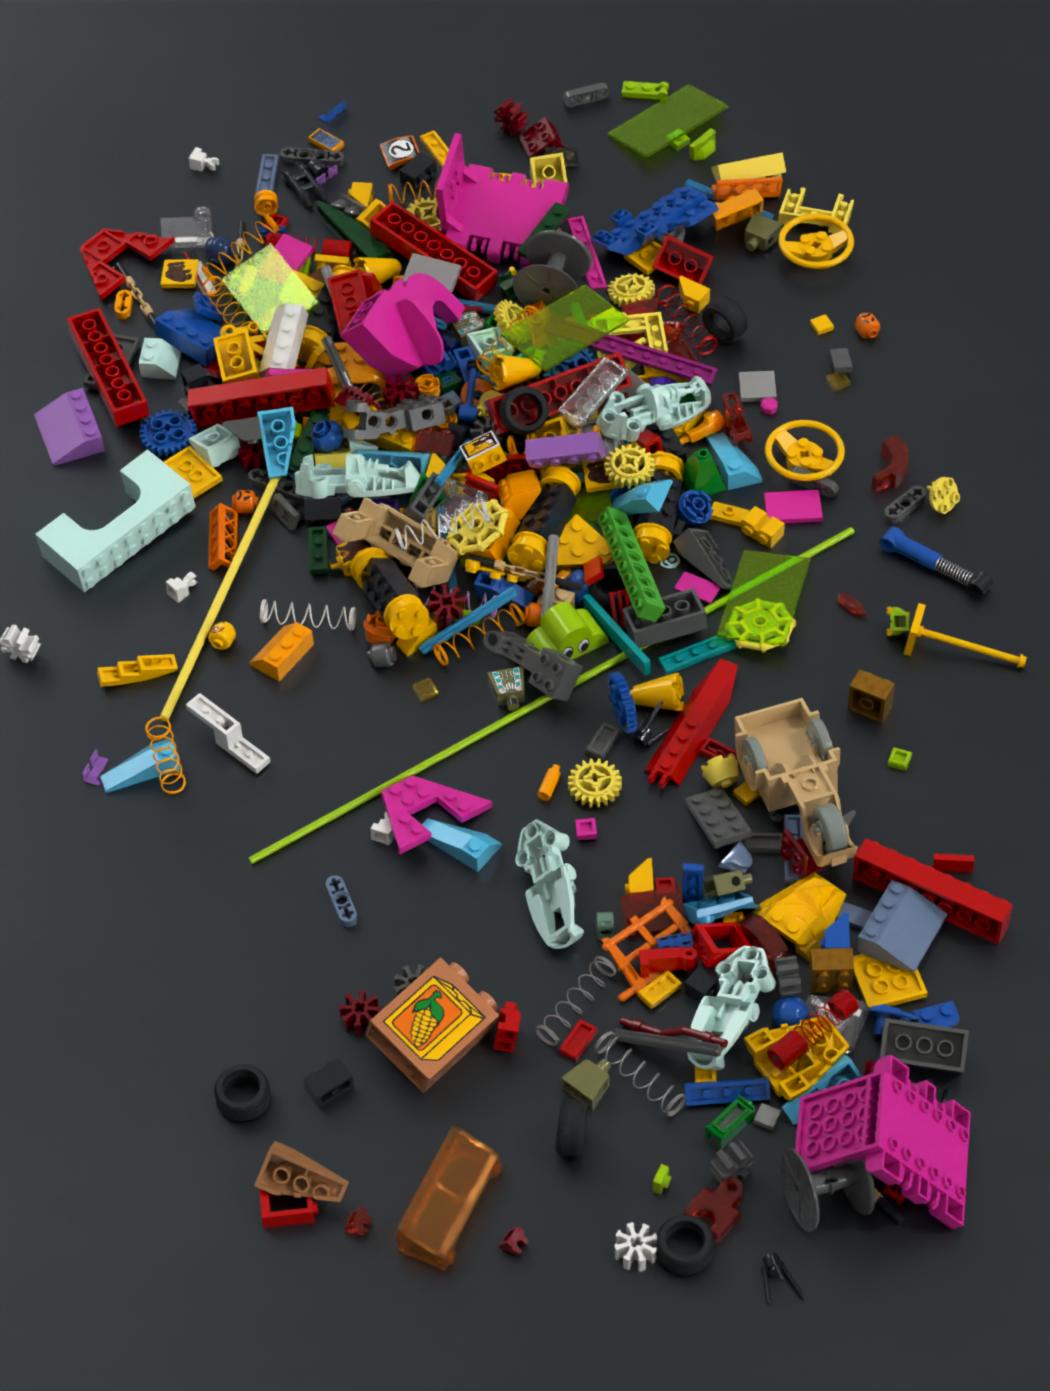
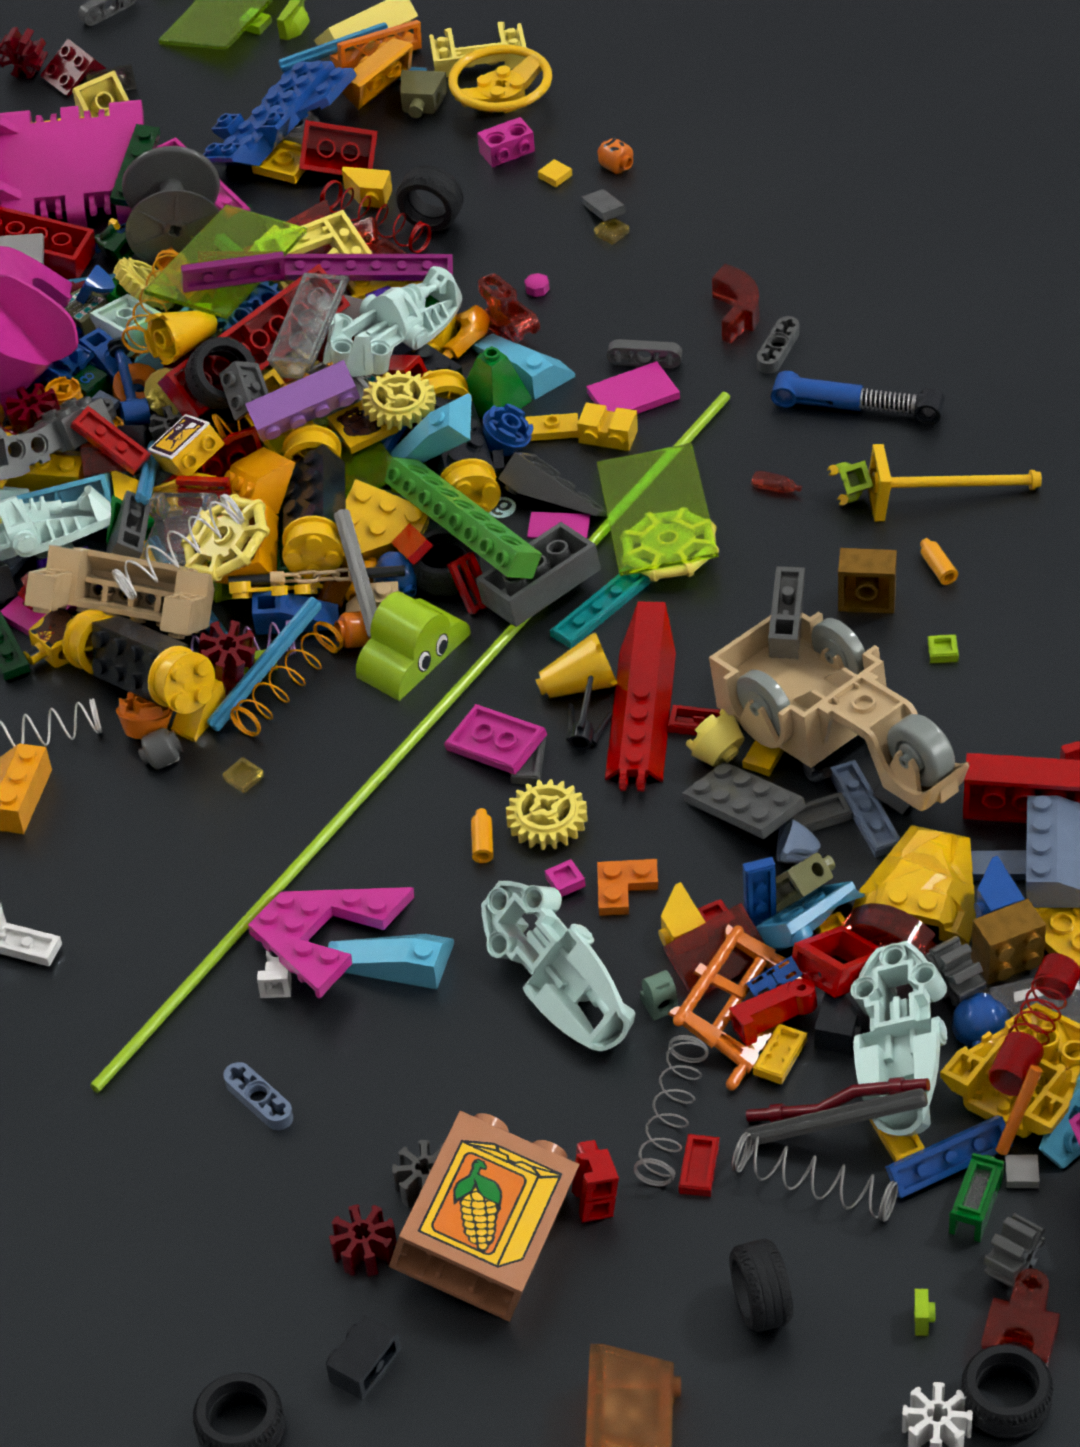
camera: 20 degrees left, 5 degrees down
dark grey brick [483,631,583,701] -> none
olive torso [487,666,525,711] -> none
olive torso [561,1059,611,1111] -> none
teal tile [583,593,651,676] -> none
light yellow gear [607,273,655,308] -> none
blue gear [607,671,638,734] -> none
light grey tile [739,371,777,402] -> none
yellow piece [765,420,845,481] -> none
dark red bracket [780,829,823,879] -> none
light yellow plate [927,477,960,514] -> none
none -> red tile [71,406,151,476]
none -> blue tile [75,265,115,305]
none -> magenta plate [180,252,285,292]
none -> dark grey bracket [219,361,268,420]
none -> dark azure axle [278,22,388,72]
none -> dark pink tile [444,704,547,775]
none -> dark pink brick [477,117,535,167]
none -> orange plate [597,859,658,916]
none -> dark grey slope [768,566,805,659]
none -> light orange cylinder [920,538,958,585]
none -> orange bar [995,1065,1043,1155]

